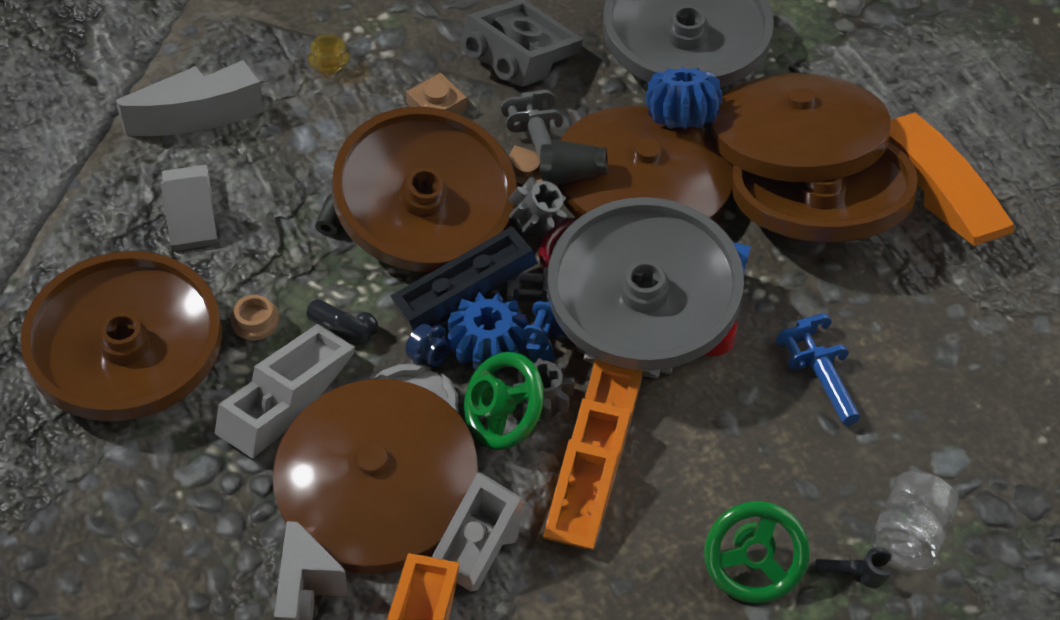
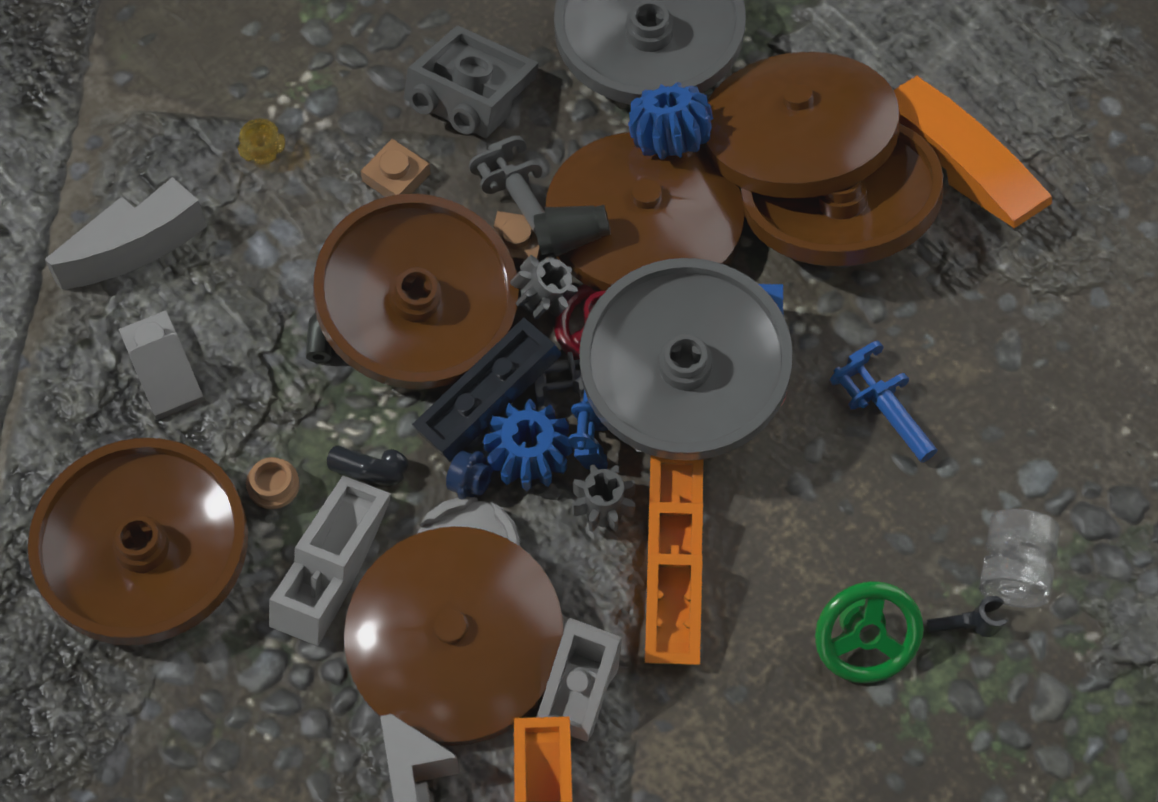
camera: 10 degrees left, 10 degrees up
green piece [464,352,544,450] -> none

